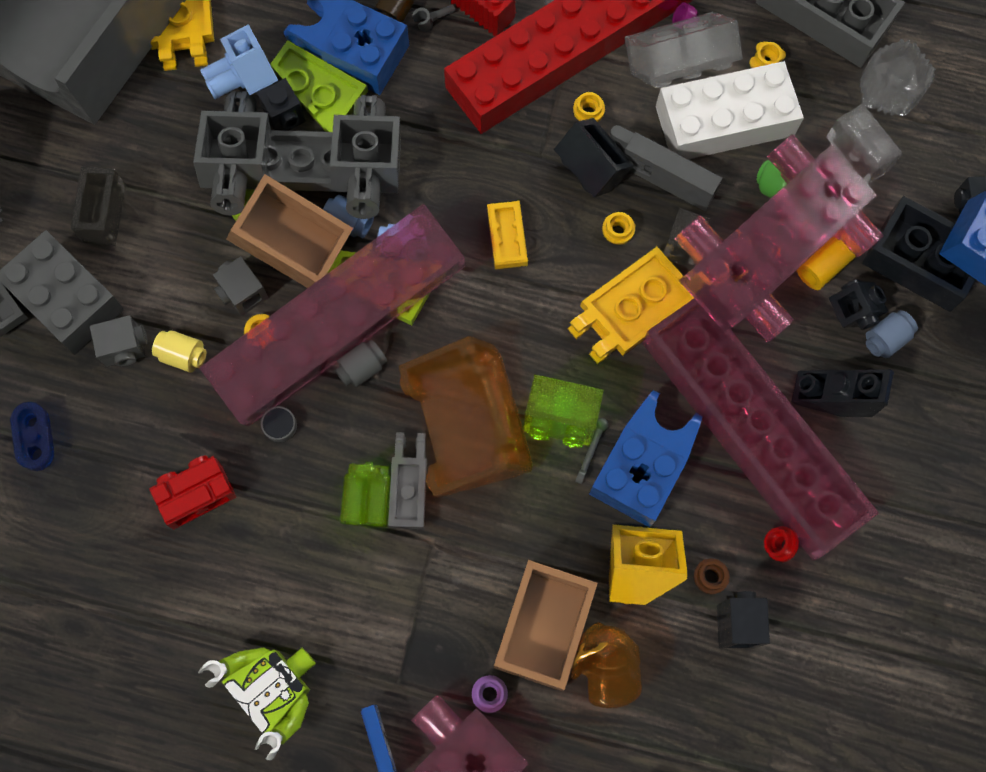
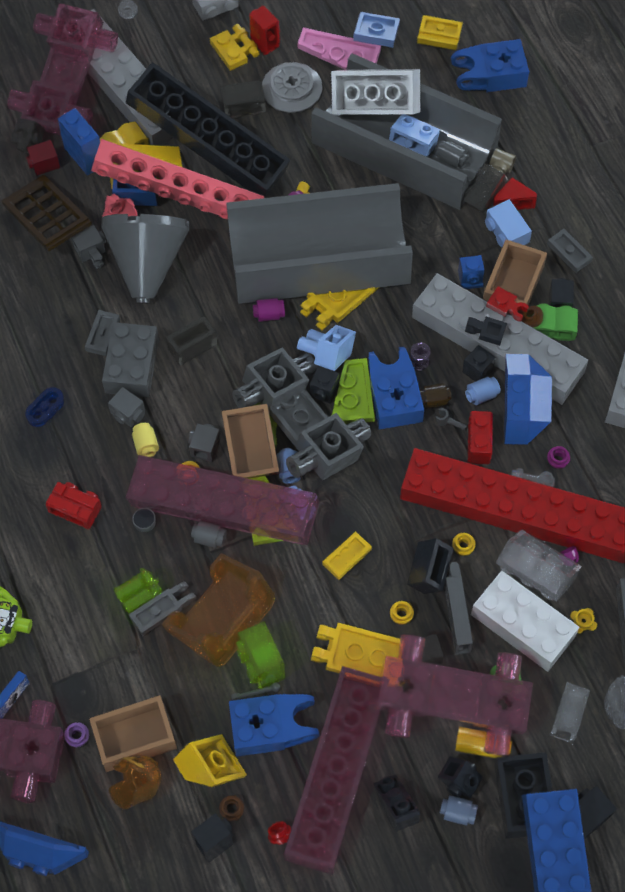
camera: 55 degrees right, 10 degrees down
none -> magenta brick [252,298,285,322]

